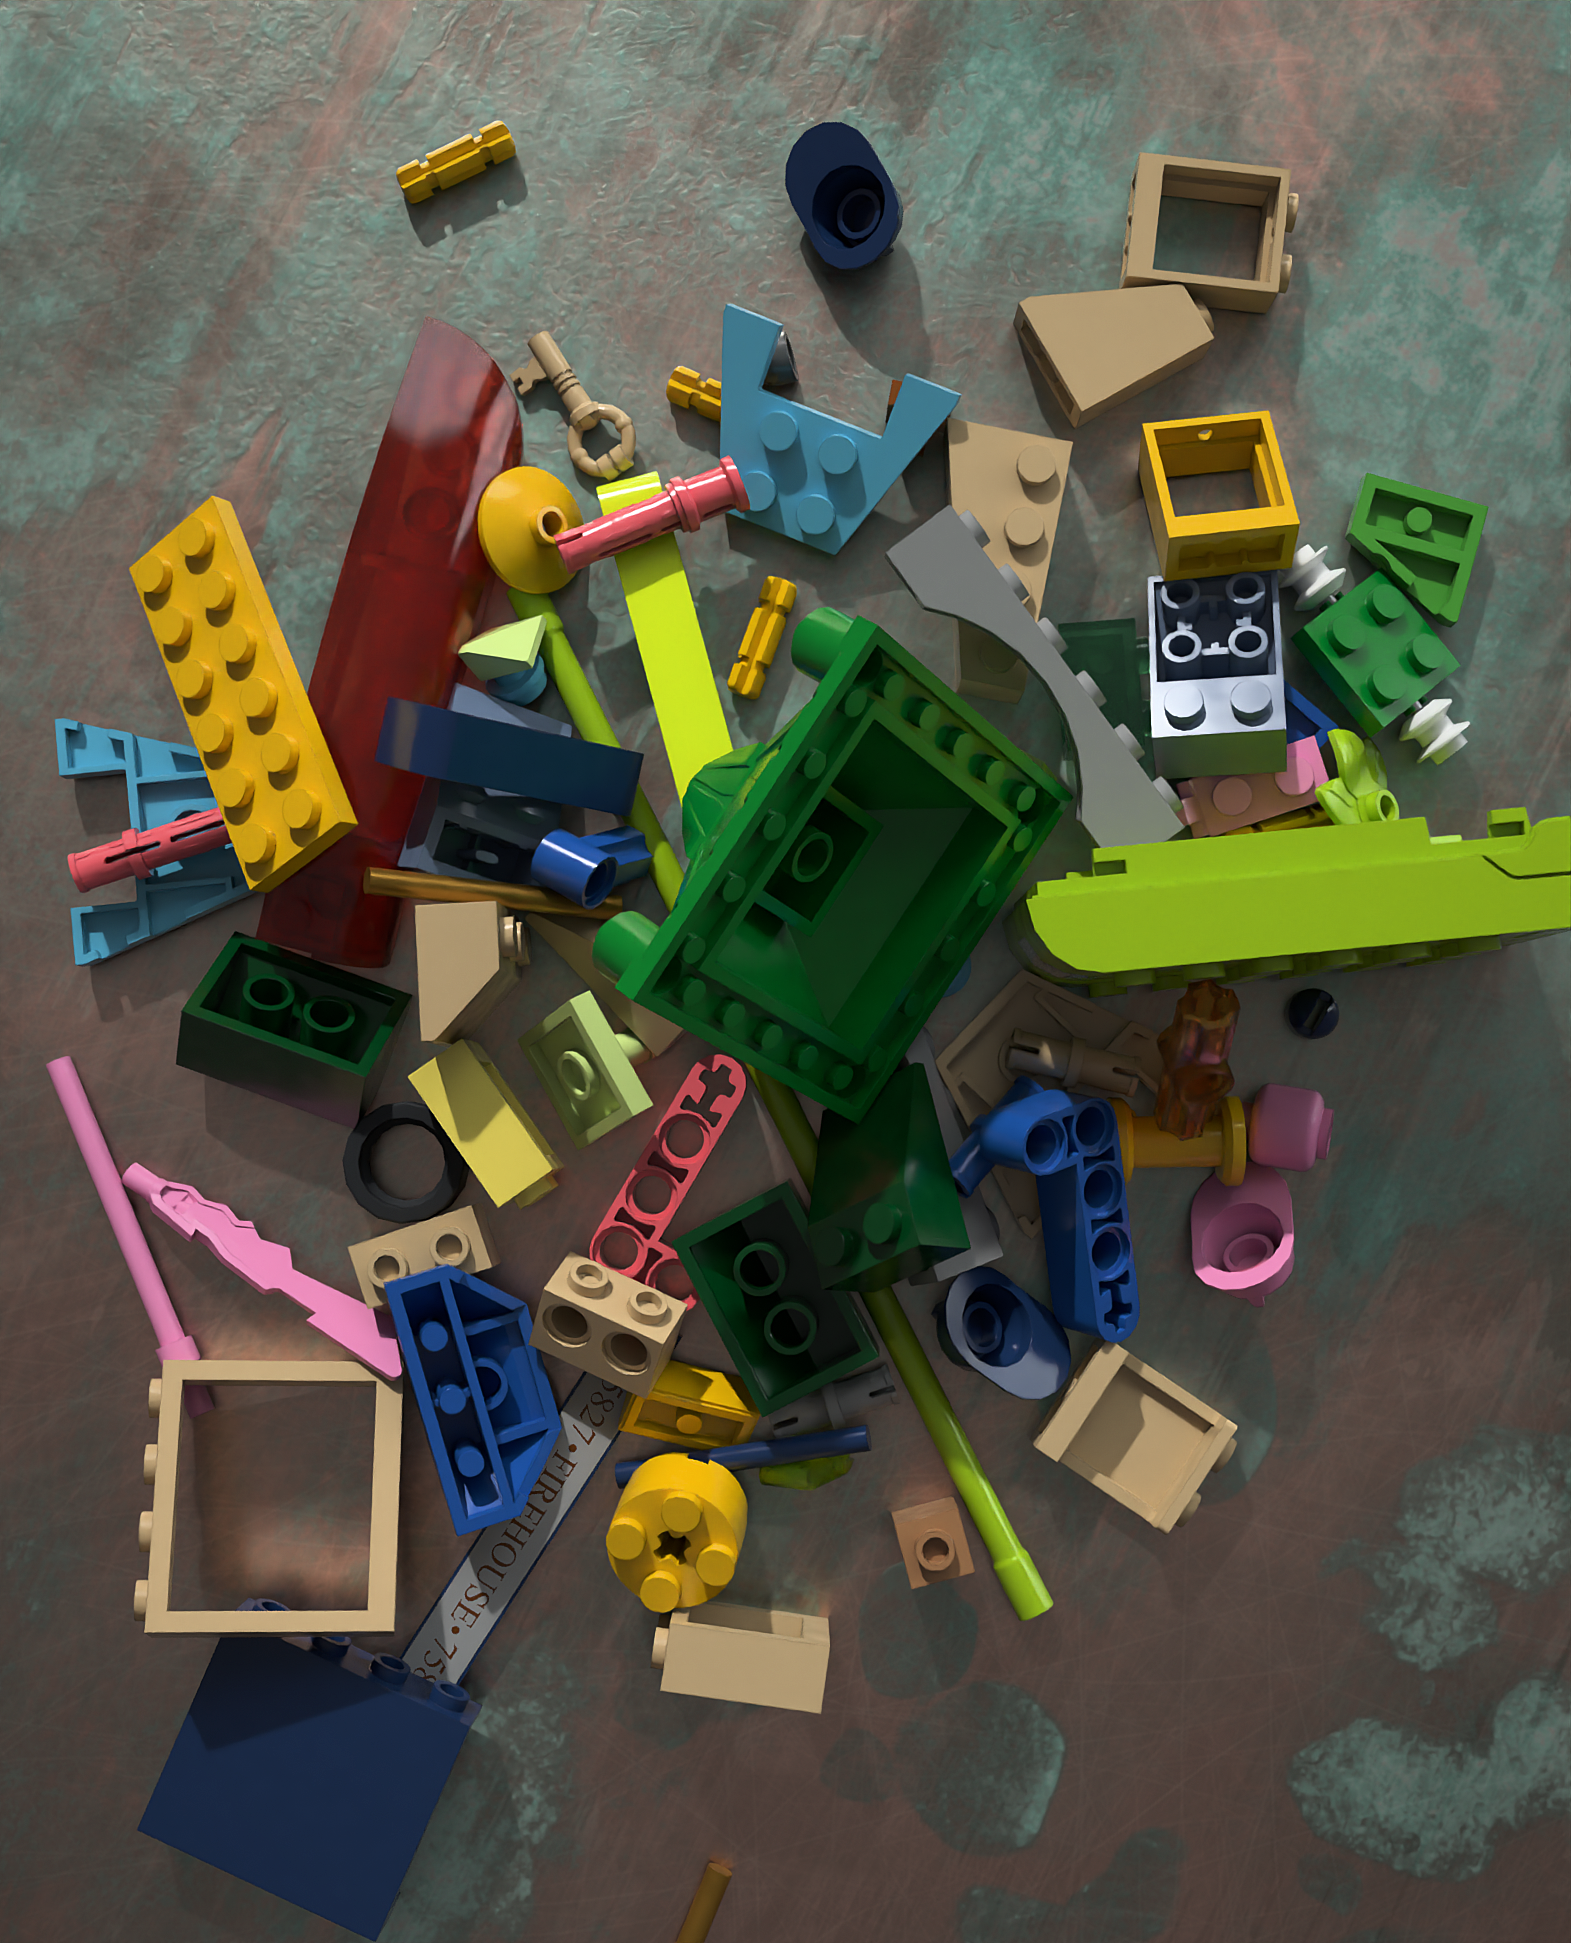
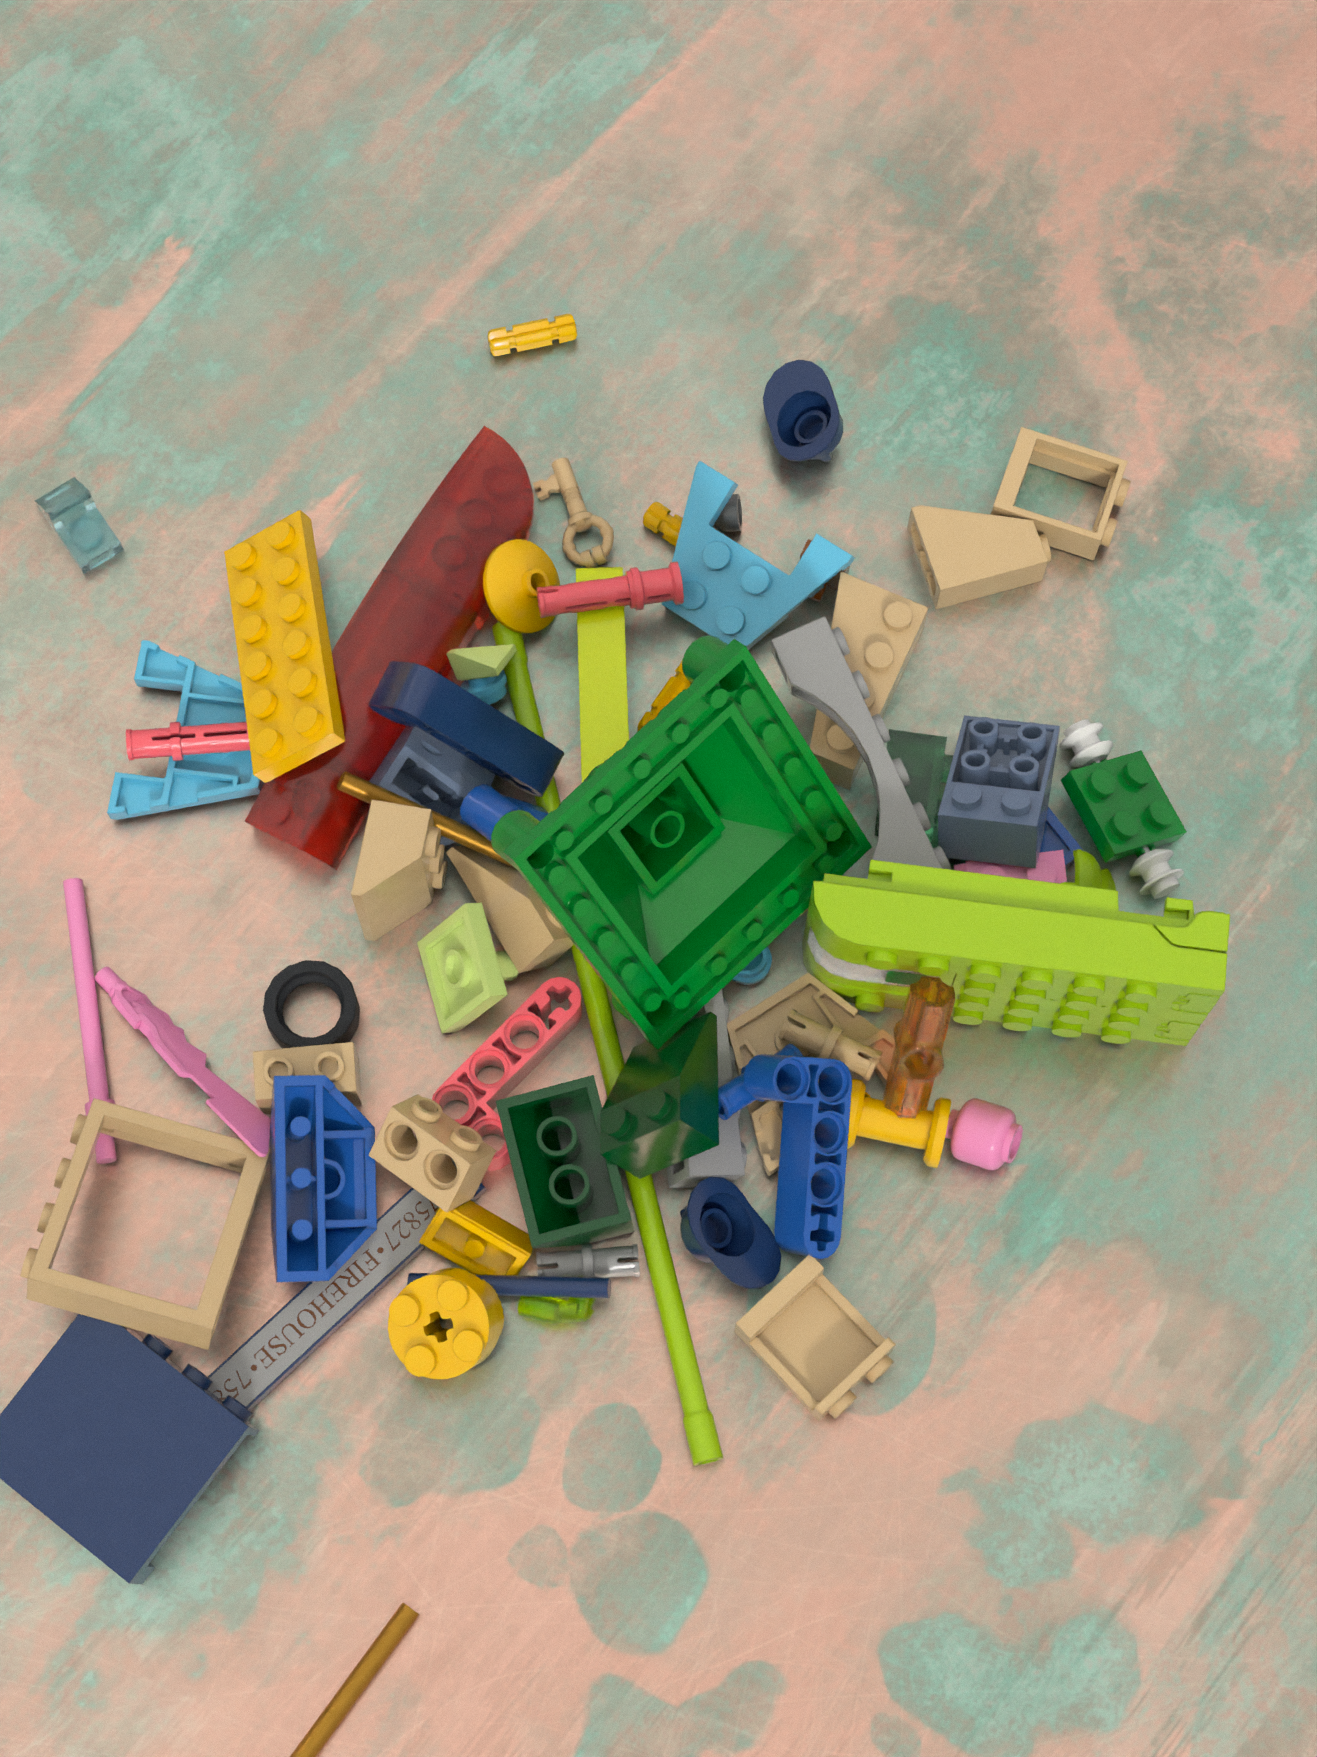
camera: 10 degrees right, 15 degrees down
dark green slope [176,931,412,1129] -> none
light yellow window [407,1039,565,1210] -> none
tan window [650,1601,830,1714] -> none
medium nougat brick [891,1496,975,1589] -> none
yellow window [1138,410,1300,581] -> none
bright pink piece [1191,1162,1295,1308] -> none
dark blue hinge [1285,988,1339,1040] -> none
bright green wing [1345,473,1489,628] -> none

